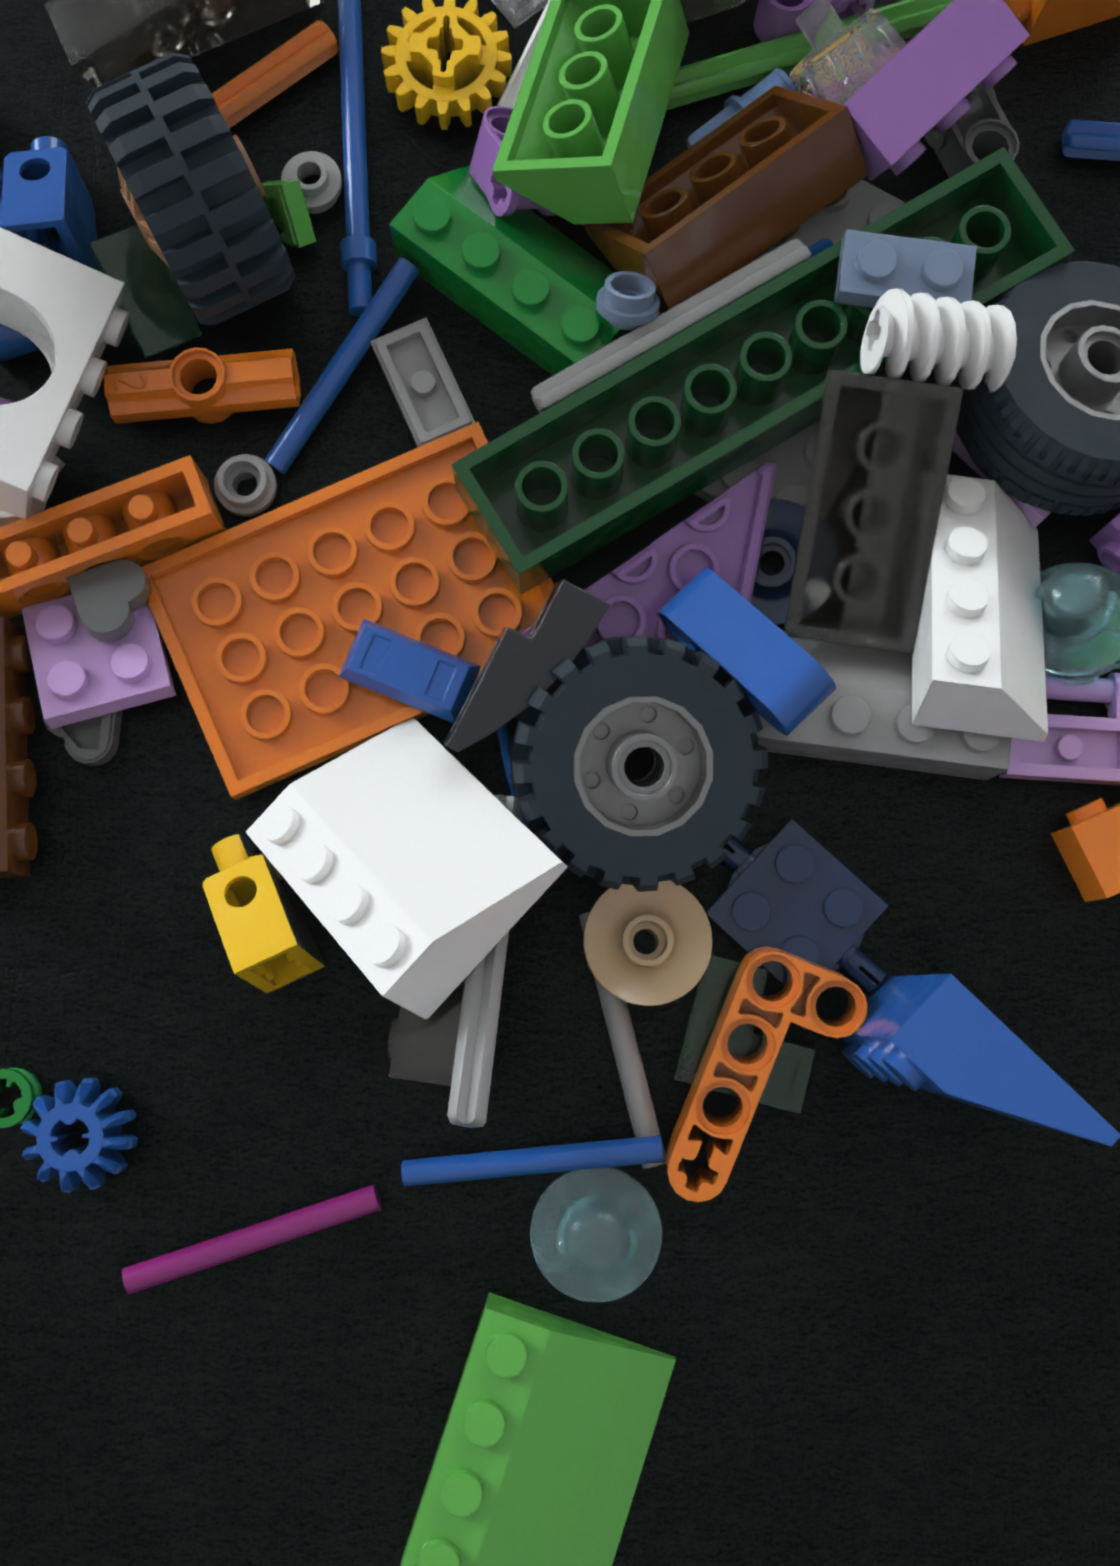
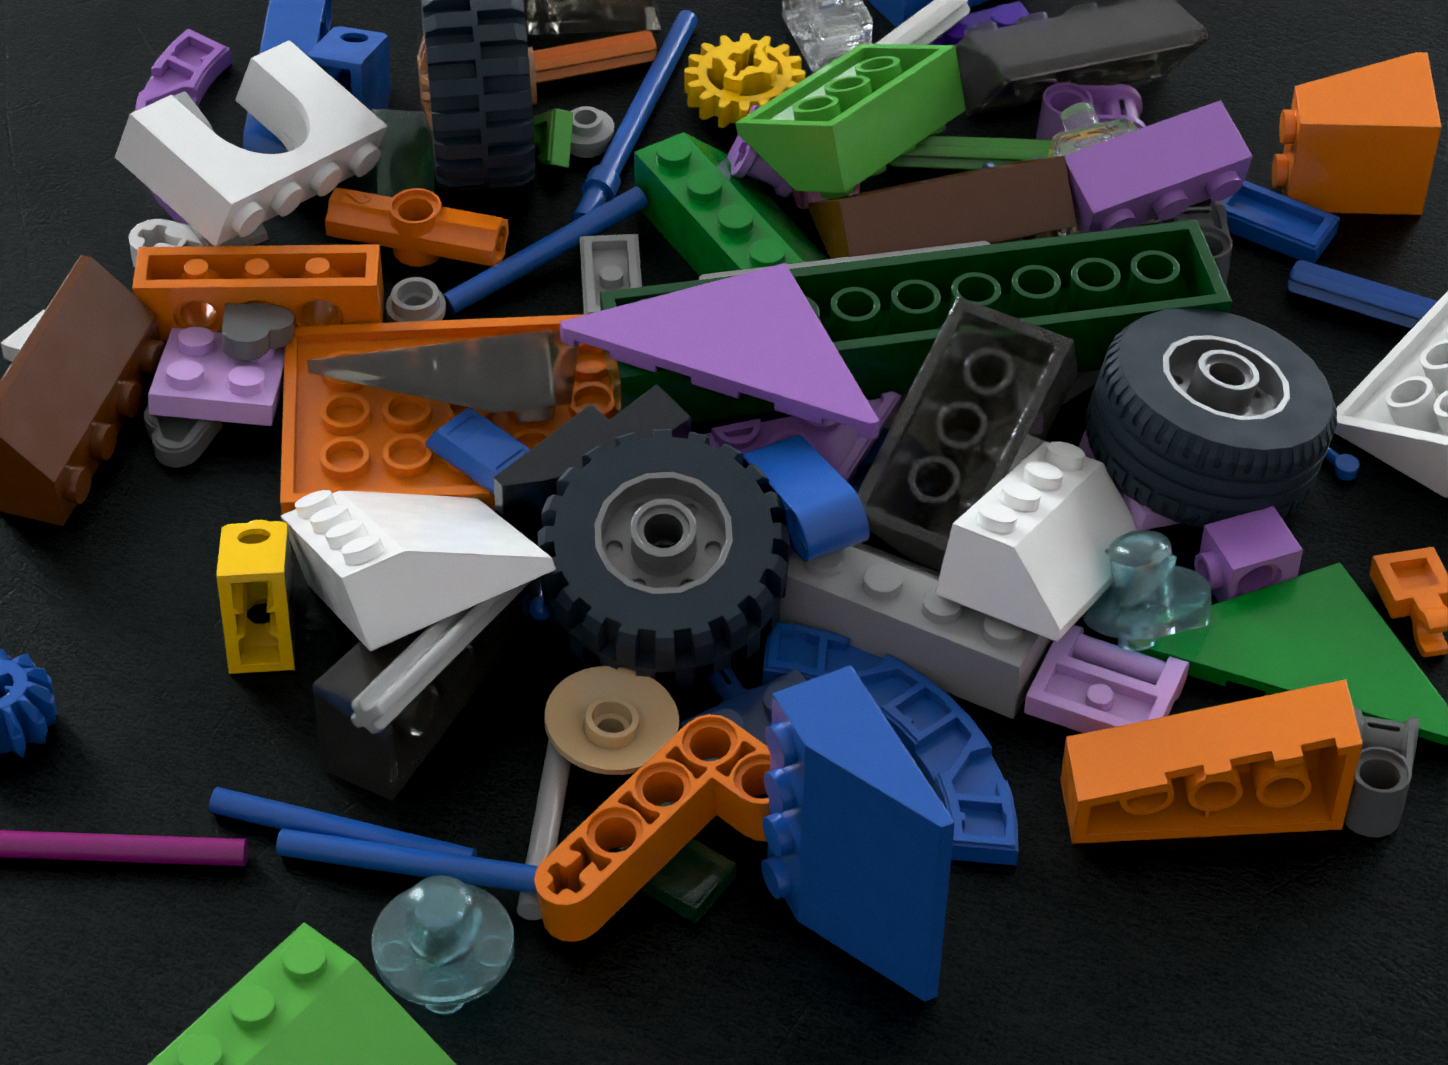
camera: 20 degrees right, 35 degrees down
sand blue plate [596,271,660,330] -> none
sand blue plate [834,230,977,308] -> none
white piece [860,288,1017,392] -> none
none -> blue bar [209,787,477,857]
none -> clear smoke wedge [307,330,579,424]
none -> medium lavender tile [560,263,880,440]
none -> blue tile [762,622,1018,865]
none -> blue tile [1222,180,1340,263]

